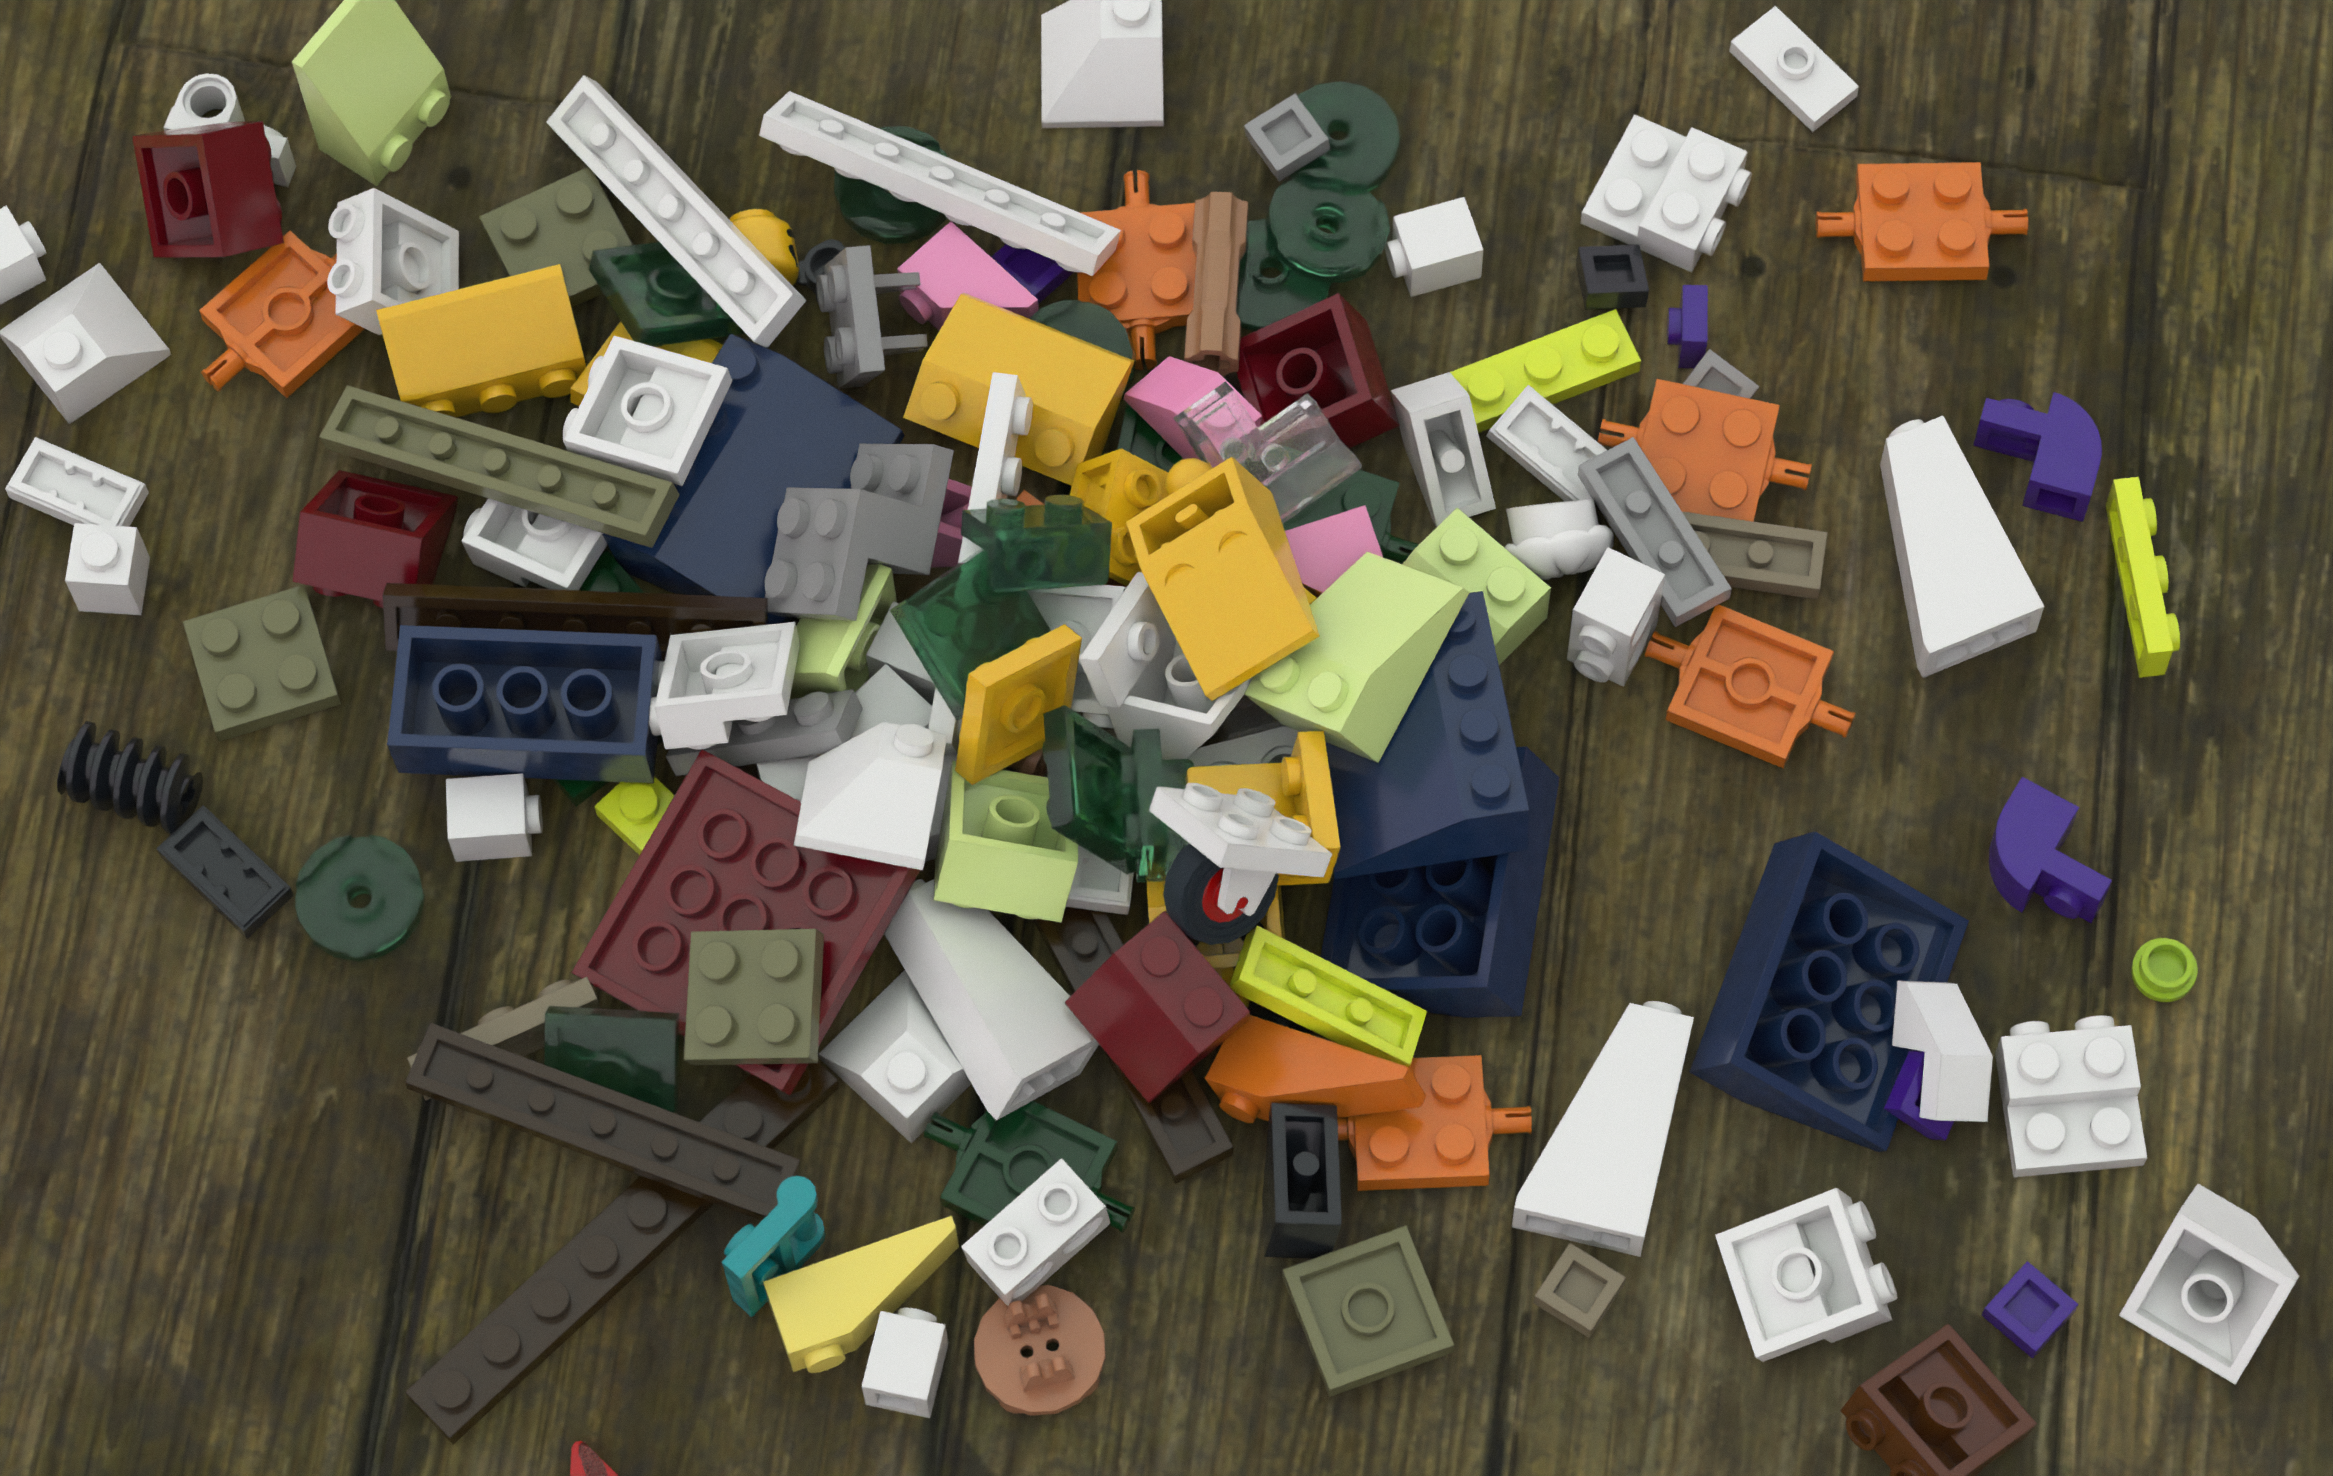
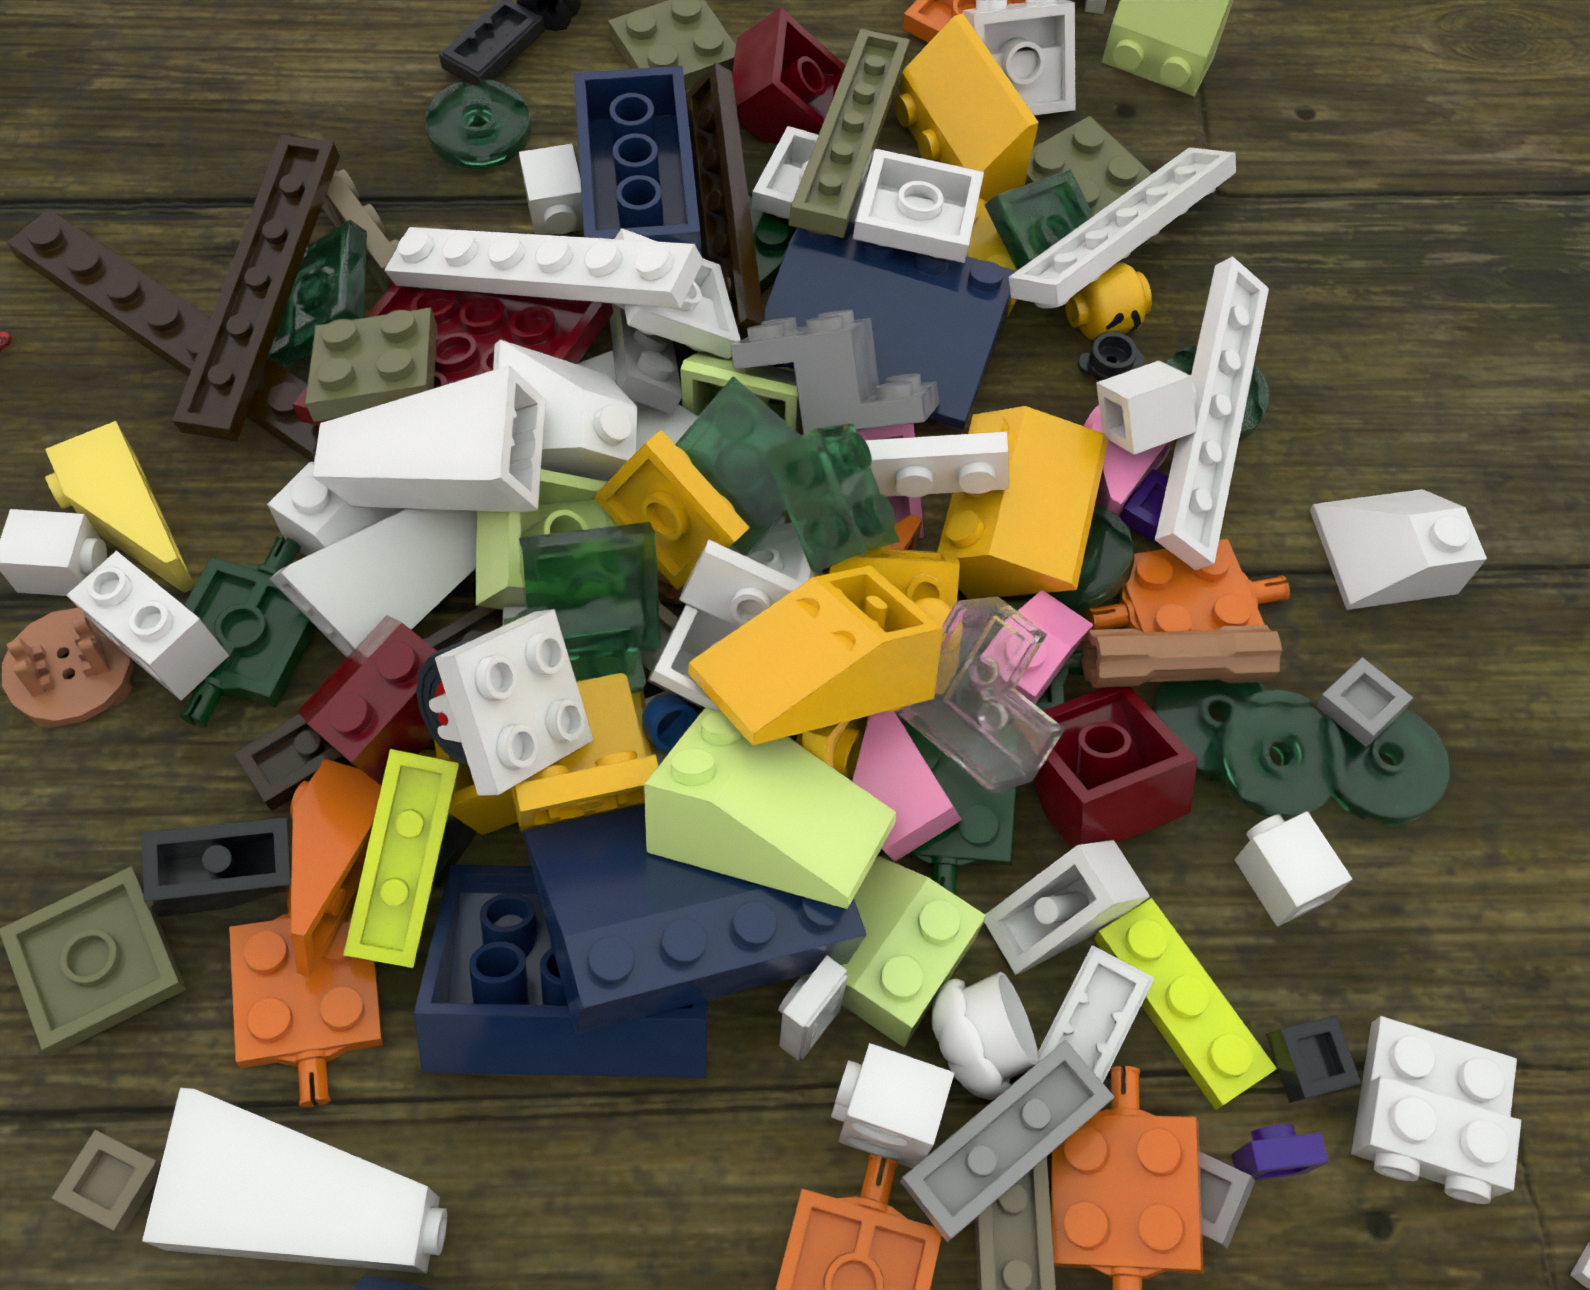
camera: 75 degrees right, 5 degrees down
teal plate [722,1176,826,1317] -> none
light grey plate [817,245,928,389] -> none
none -> white slope [312,365,546,512]
none -> white plate [384,227,704,308]
none -> blue hinge [642,694,698,753]
none -> white plate [778,955,848,1061]
none -> white brick [1096,361,1198,455]

